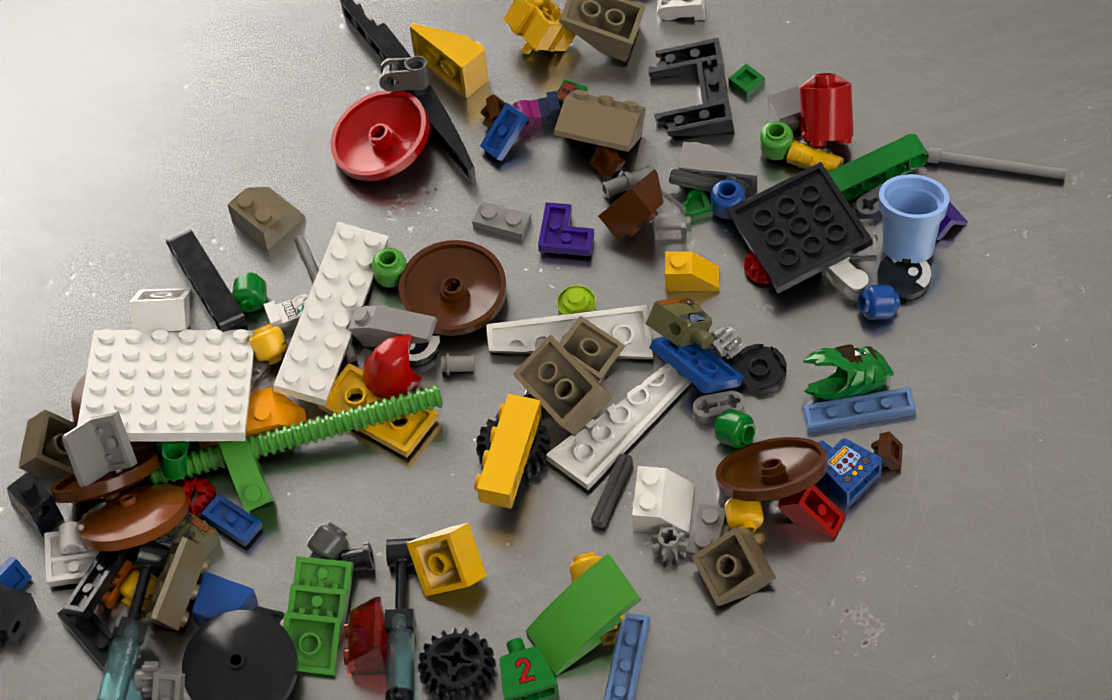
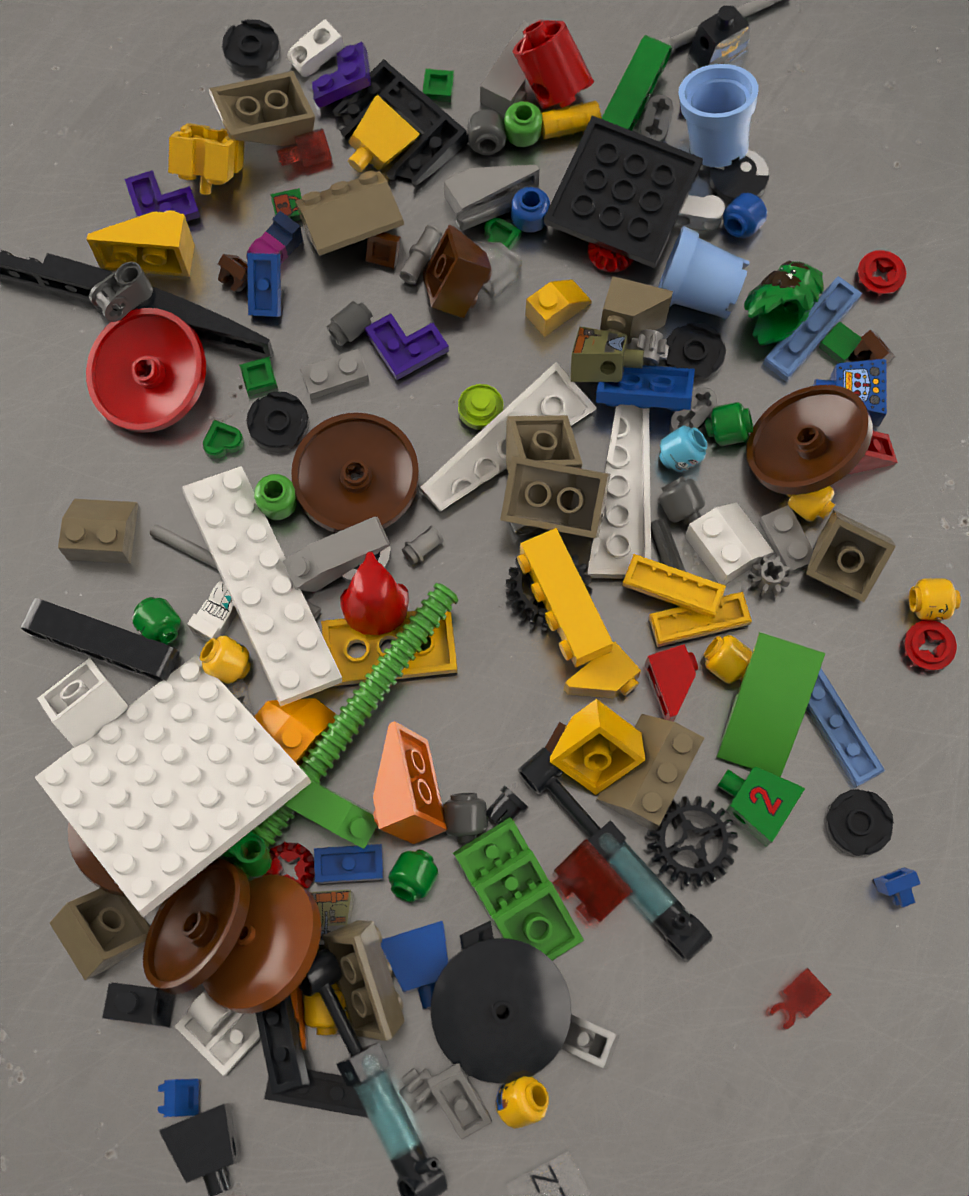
camera: 45 degrees left, 15 degrees up
light grey bracket [63,411,137,487] -> none
none -> dark purple plate [124,170,200,221]
none -> green tile [203,419,244,459]
none -> green tile [239,357,278,396]
none -> black tile [246,391,309,452]
none -> clear red plate [276,128,332,168]
none -> dark purple plate [312,42,371,108]
none -> dark grey brick [326,301,373,346]
none -> yellow torso [348,95,420,172]
none -> orange slope [373,721,447,844]
none -> green head [388,849,438,902]
none -> dark grey head [467,110,506,155]
none -> yellow slope [564,641,641,699]
none -> dark tan slope [596,714,704,830]
none -> dark tan slope [600,276,673,344]
none -> yellow plate [622,554,726,618]
none -> red slope [645,644,698,722]
none -> yellow plate [649,592,752,647]
none -> light blue piece [658,226,750,319]
none -> medium azure head [659,426,708,473]
none -> dark grey head [659,476,706,525]
none -> black torso [688,5,750,69]
none -> green tile [819,321,862,363]
none -> red gear [857,250,906,296]
none -> red gear [903,620,957,671]
none -> yellow head [908,578,961,620]

